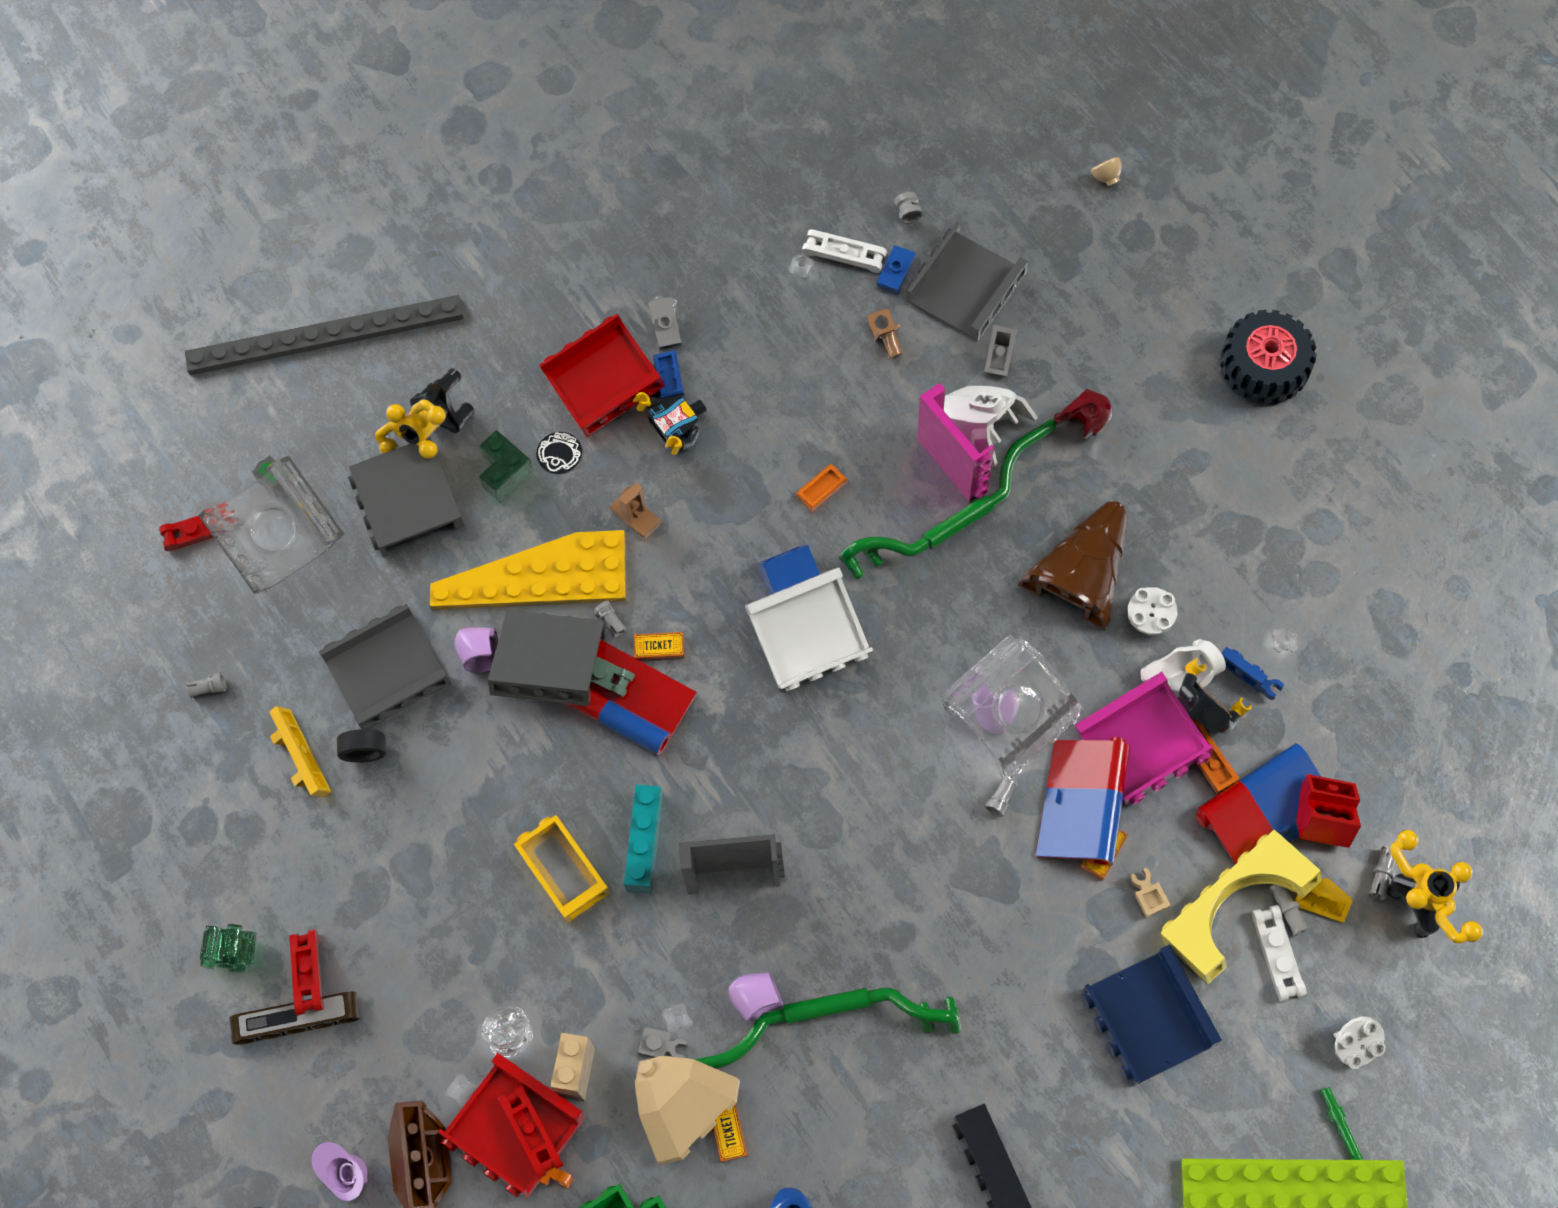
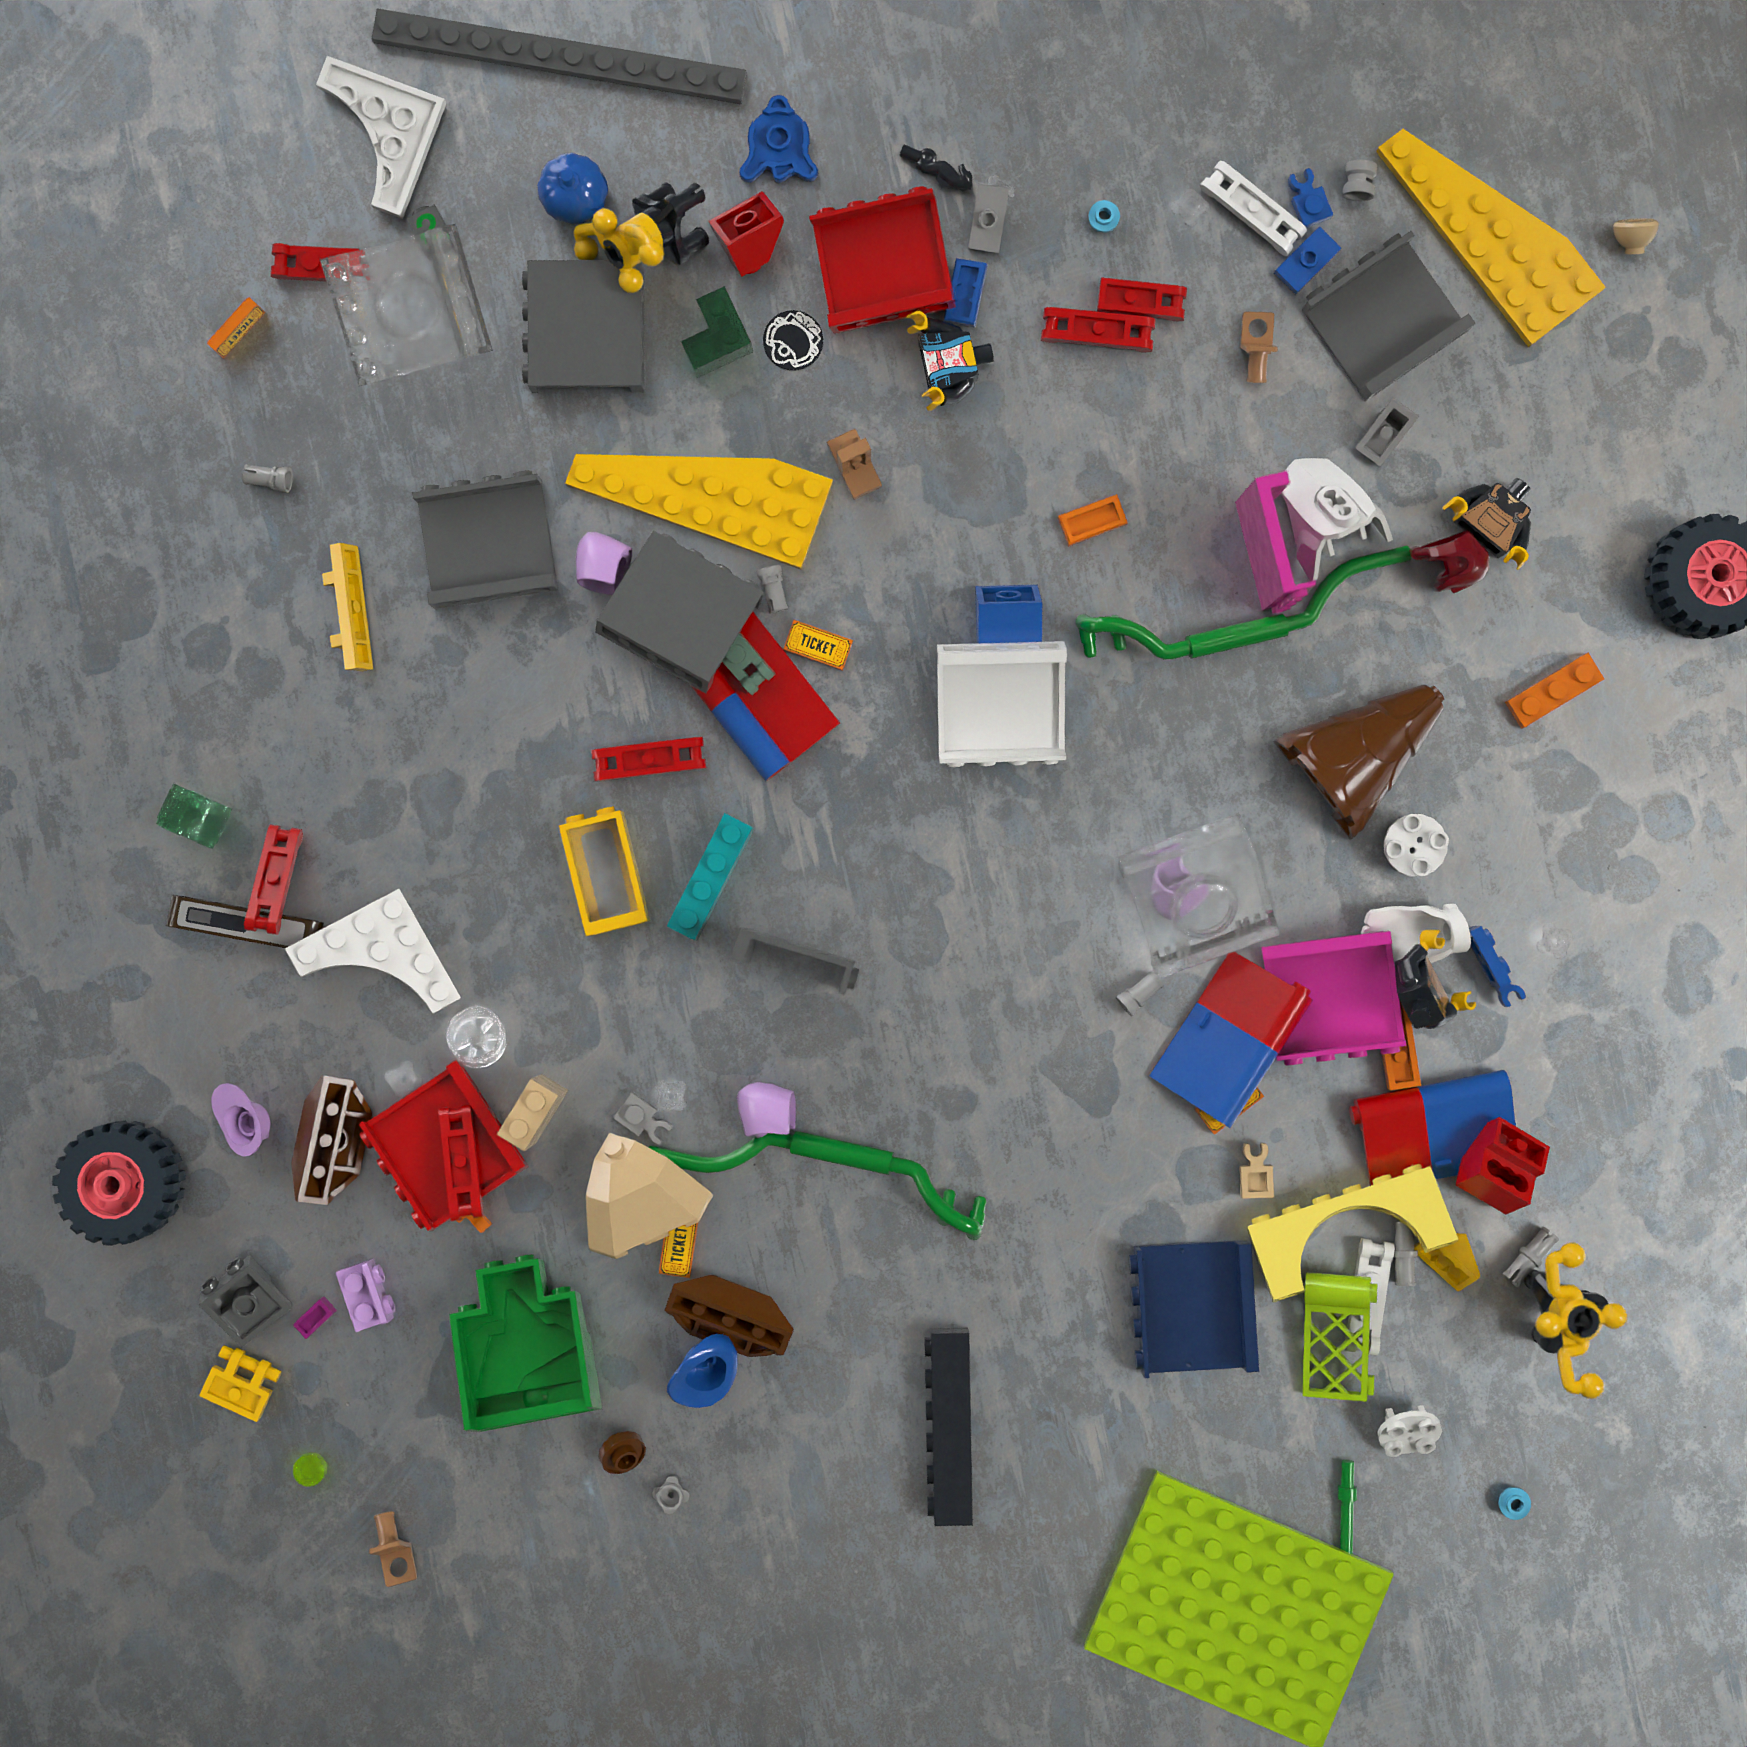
camera: 20 degrees right, 20 degrees up
black tyre [337,729,386,763] -> none
none -> tile [207,297,265,358]
none -> white plate [285,889,461,1014]
none -> white plate [316,56,446,219]
none -> blue piece [537,152,608,225]
none -> red plate [591,737,707,782]
none -> reddish brown wedge [665,1275,794,1357]
none -> red slope [708,191,785,277]
none -> blue tile [739,95,818,183]
none -> black animal [899,144,973,192]
none -> red plate [1041,307,1156,353]
none -> medium azure plate [1088,200,1120,233]
none -> red plate [1097,277,1187,322]
none -> blue plate [1288,168,1333,228]
none -> lime piece [1303,1272,1378,1402]
none -> yellow wing [1376,129,1606,347]
none -> torso [1442,478,1531,570]
none -> medium azure plate [1498,1487,1531,1520]
none -> orange plate [1505,652,1605,729]

